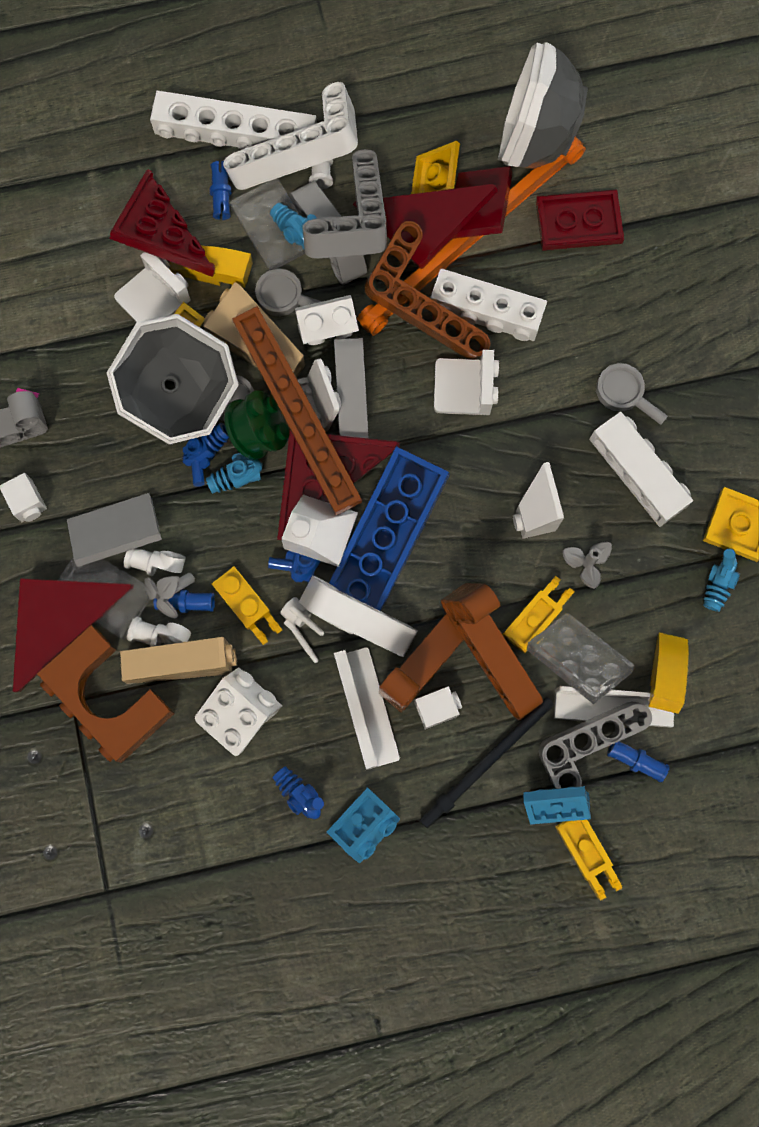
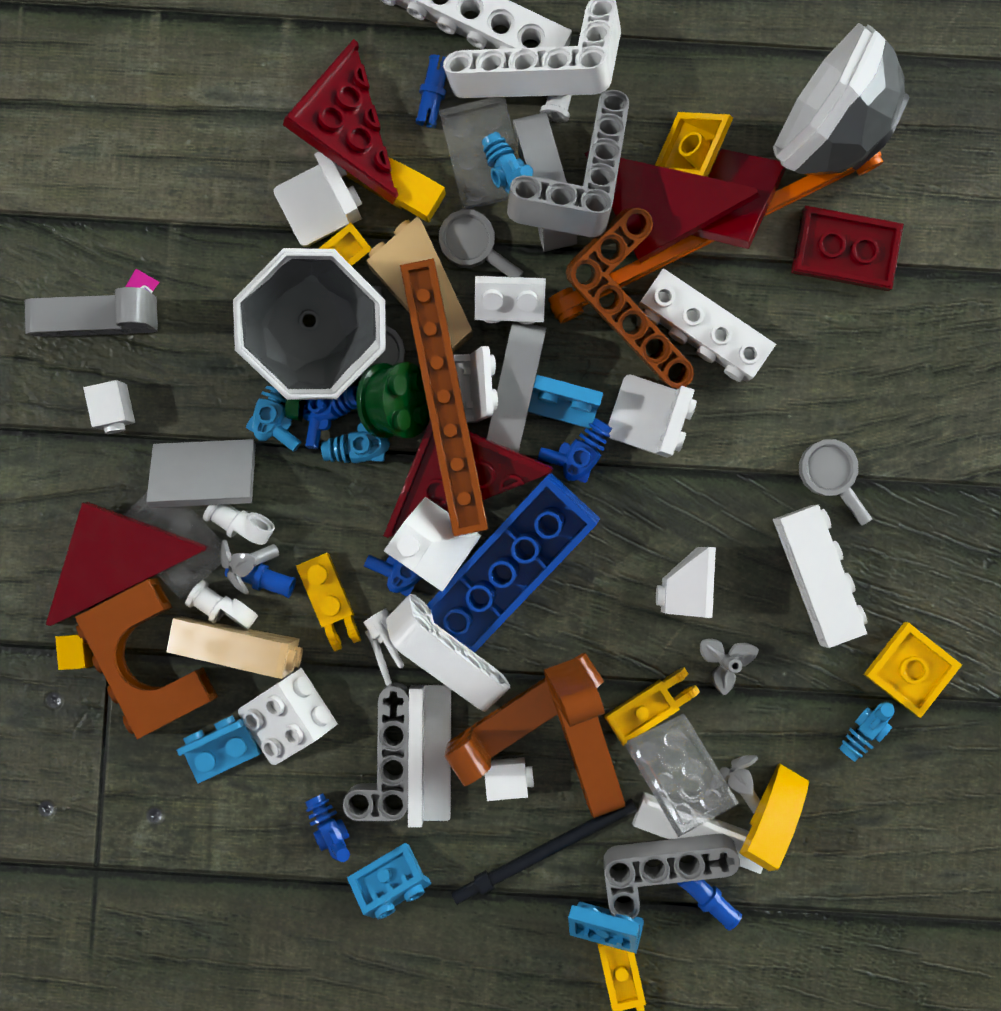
camera: 15 degrees right, 10 degrees up
none -> yellow slope [55,634,93,670]
none -> dark azure bracket [176,715,262,784]
none -> dark azure piece [246,382,302,452]
none -> dark green tile [285,399,305,422]
none -> light grey beam [343,682,409,821]
none -> dark azure bracket [528,375,603,429]
none -> blue piece [538,418,613,483]
none -> light grey plant [709,755,760,813]

